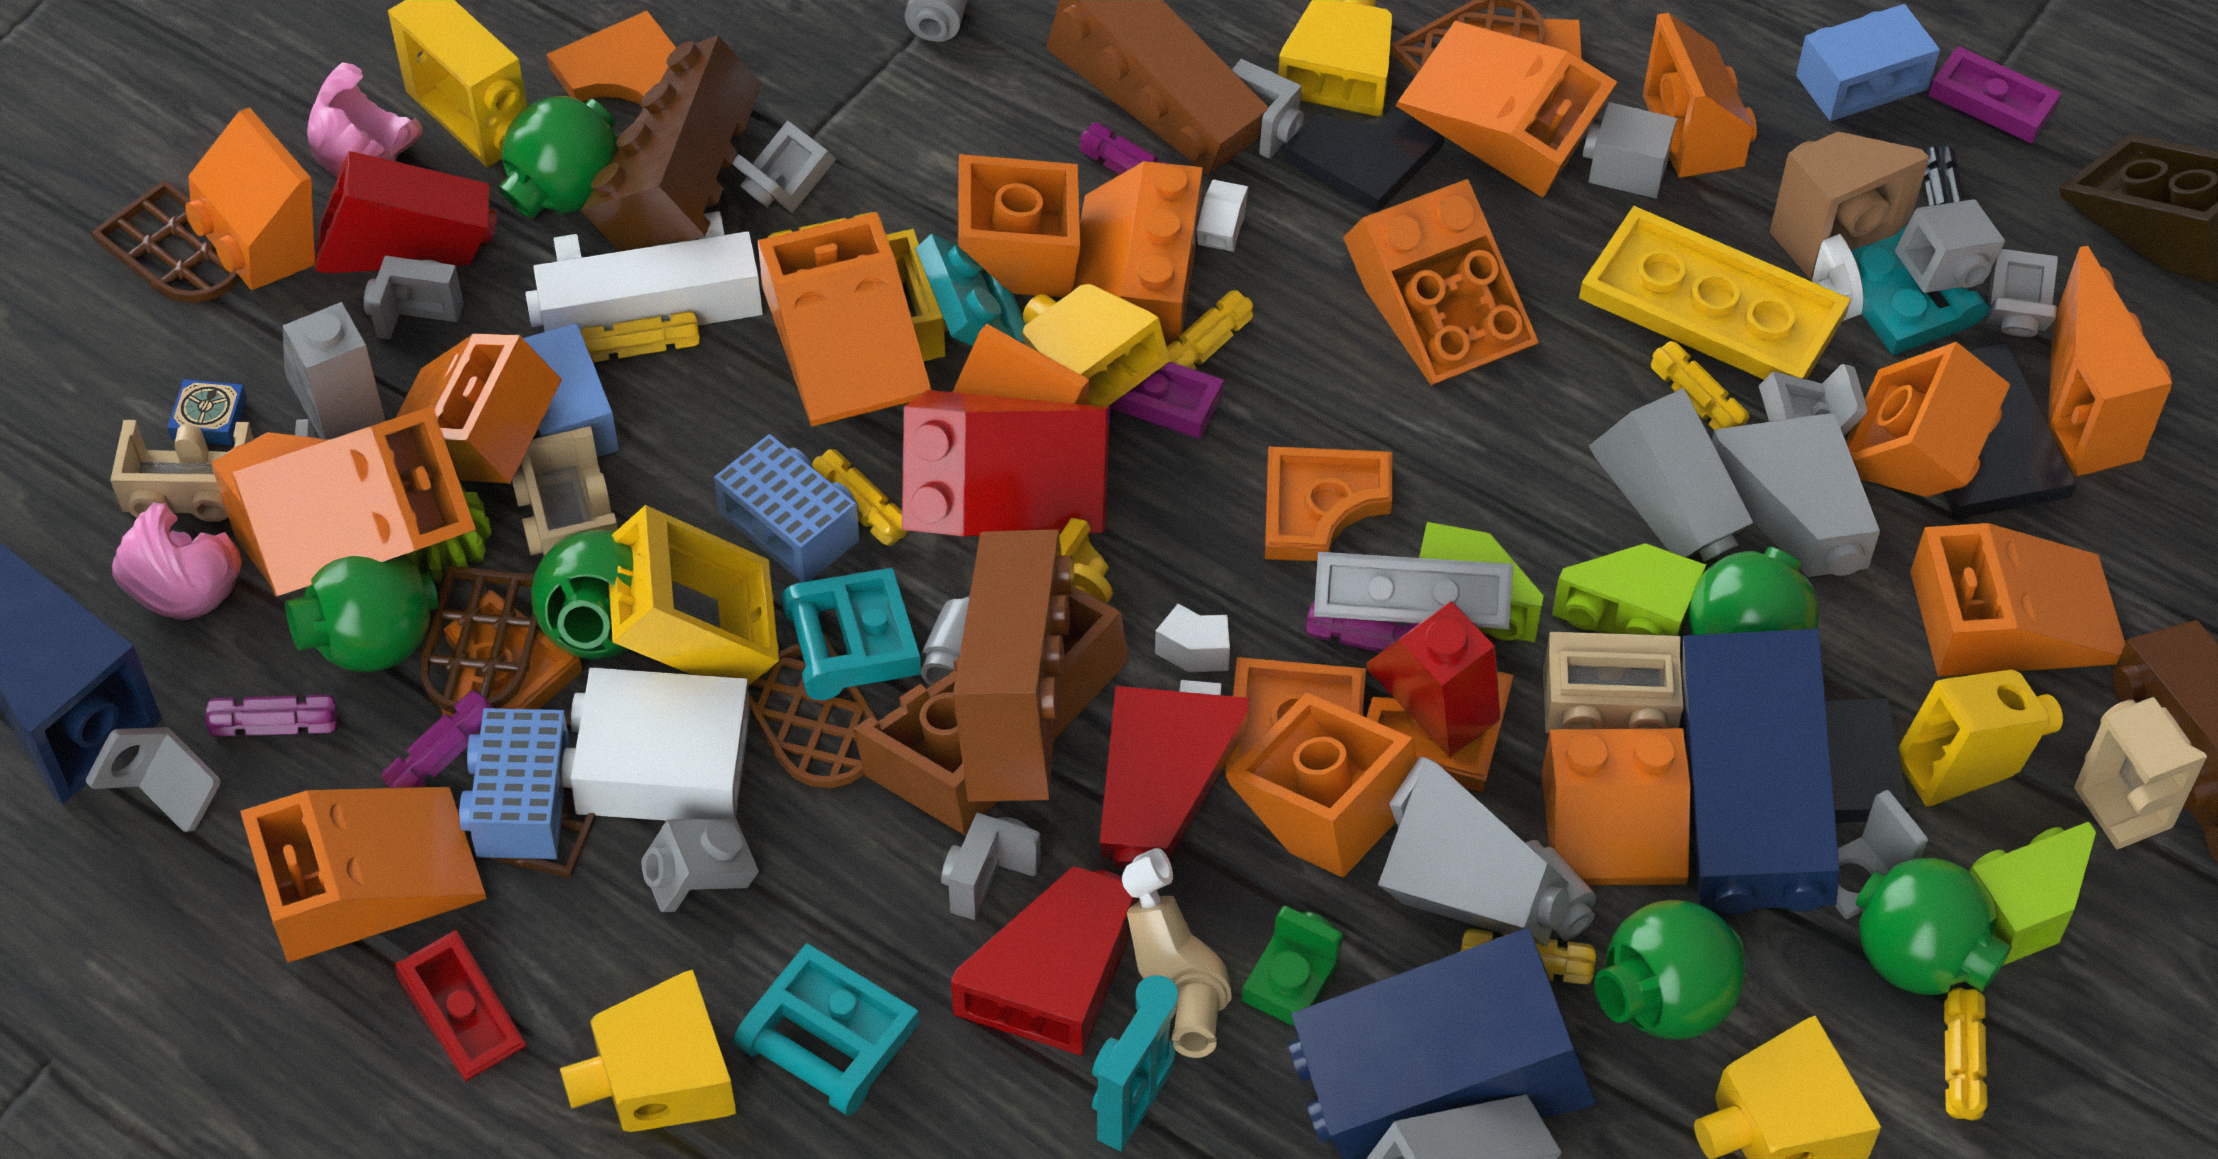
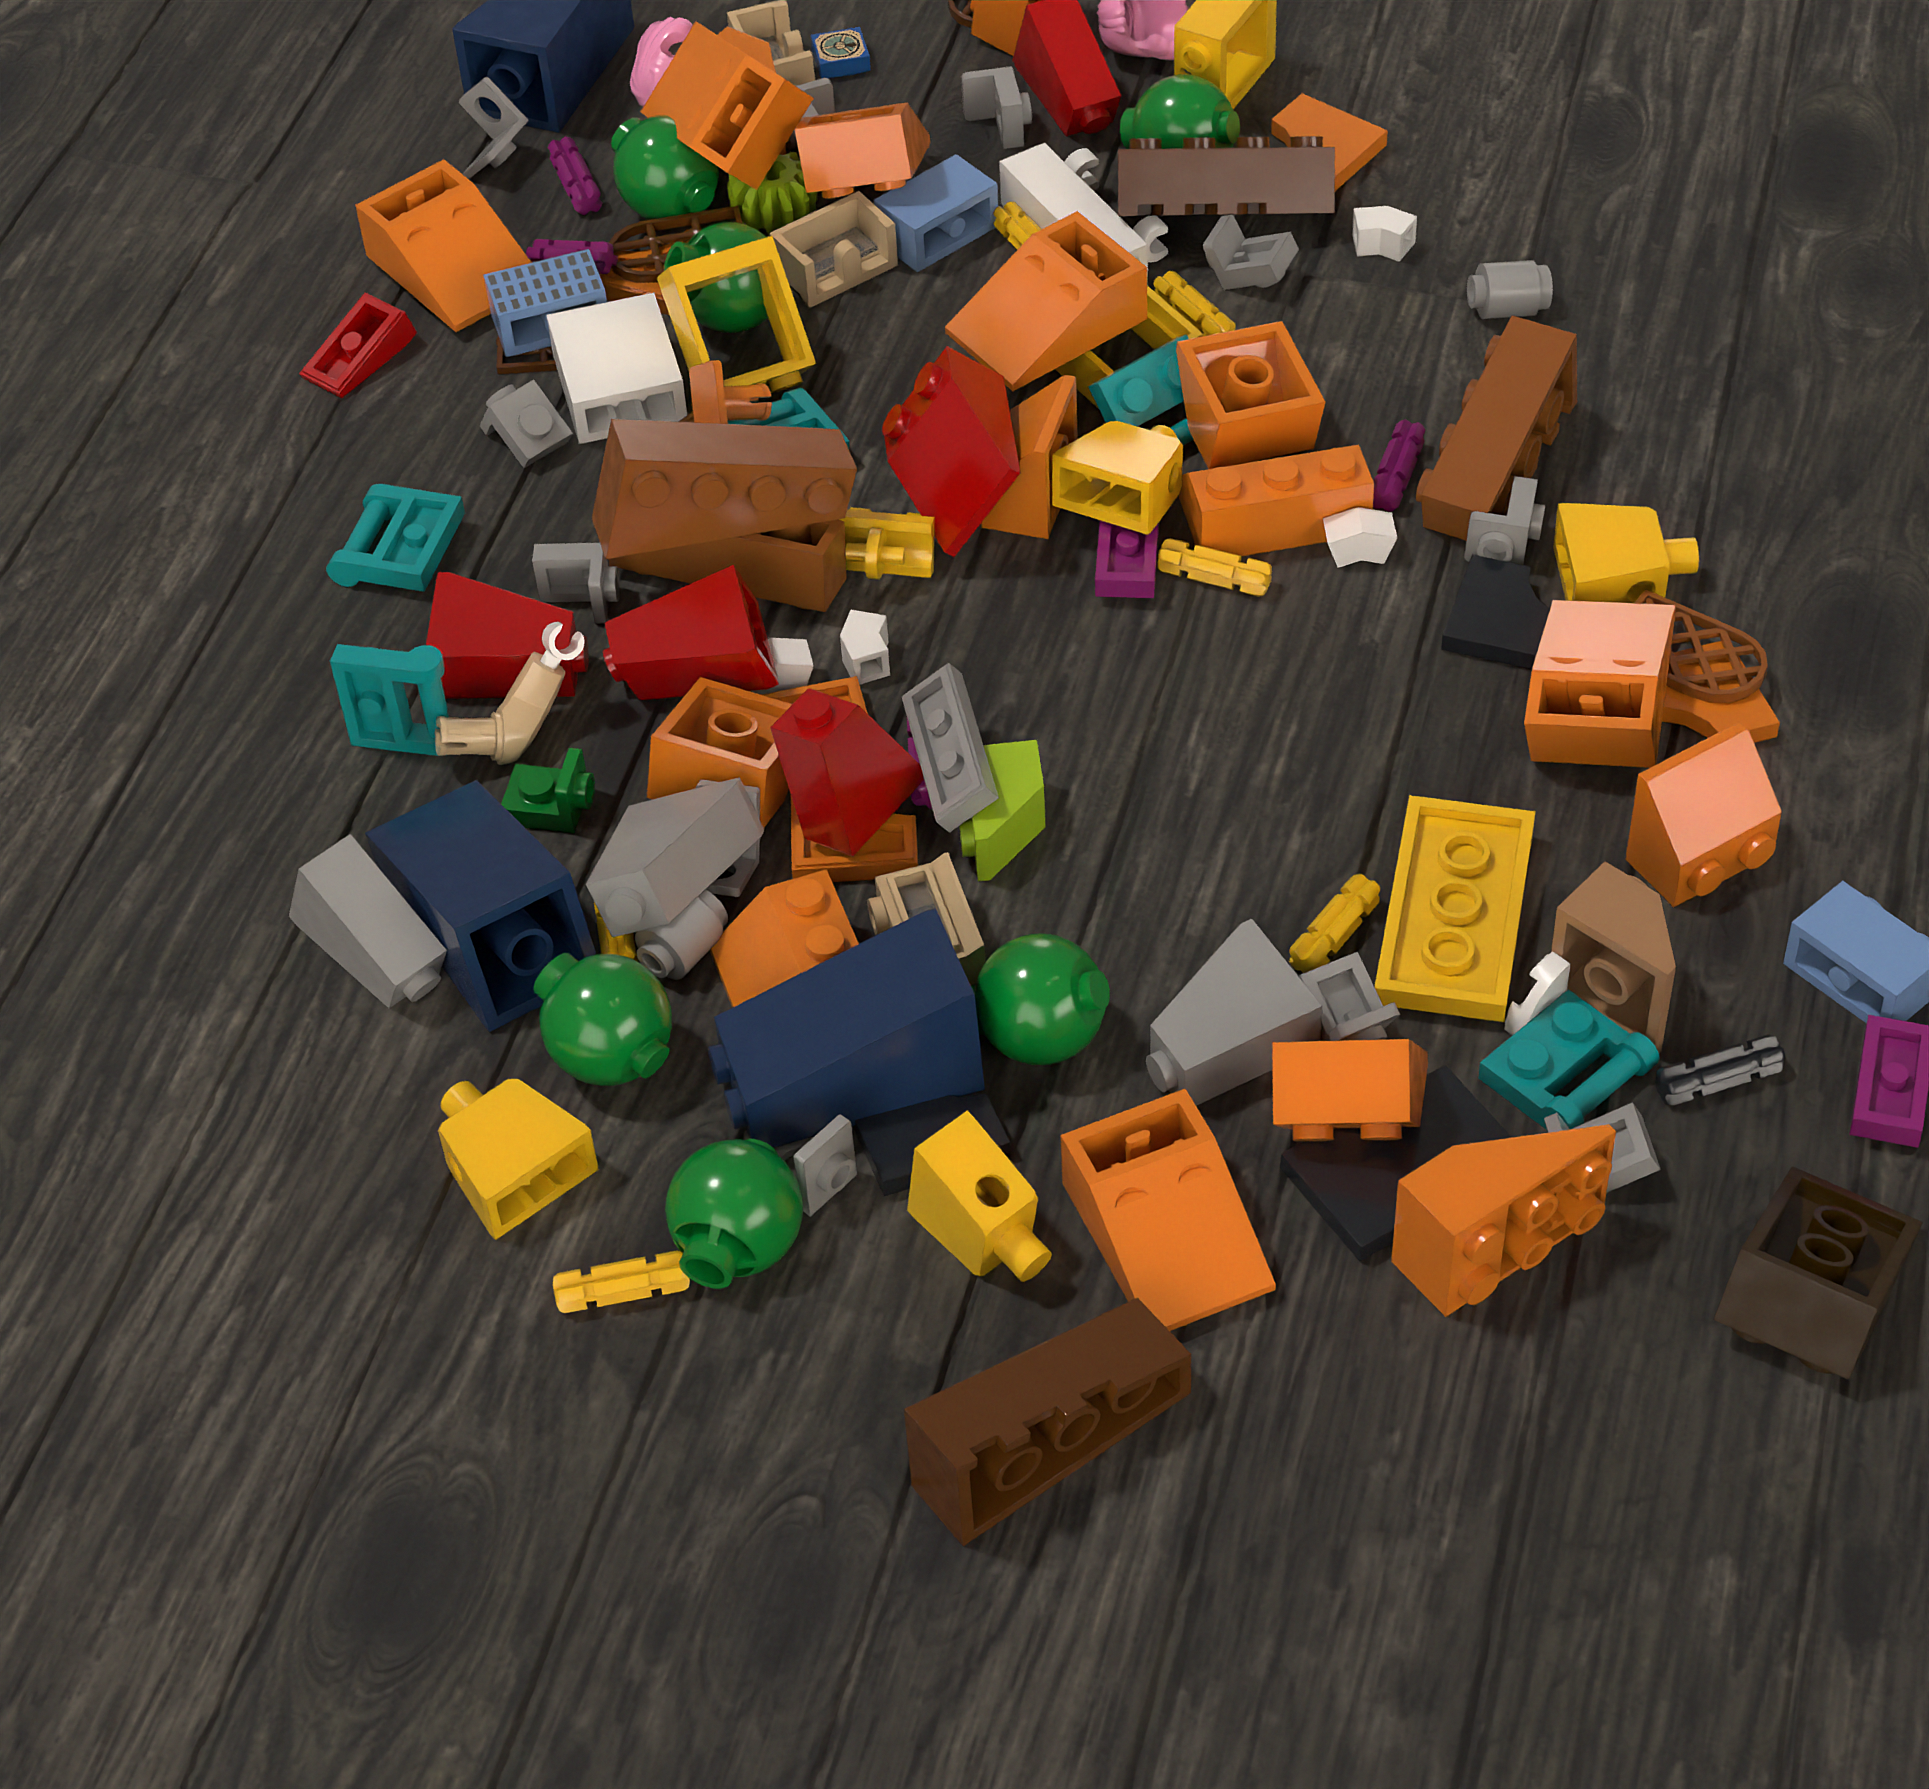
camera: 75 degrees right, 5 degrees down
light grey slope [283,302,385,440] -> none
yellow torso [559,969,736,1132] -> none
medium blue brick [714,434,860,582] -> none
orange tile [1265,446,1392,561] -> none
orange slope [1343,179,1539,386] -> none
lime slope [1552,543,1706,640] -> none
light grey brick [1583,102,1677,199] -> none
light grey slope [1589,388,1753,563] -> none
light grey brick [1895,199,2005,293] -> none
lime slope [1970,821,2096,966] -> none
tan window [2074,697,2207,850] -> none
none -> orange bracket [689,360,772,424]
none -> white piece [1352,206,1417,262]

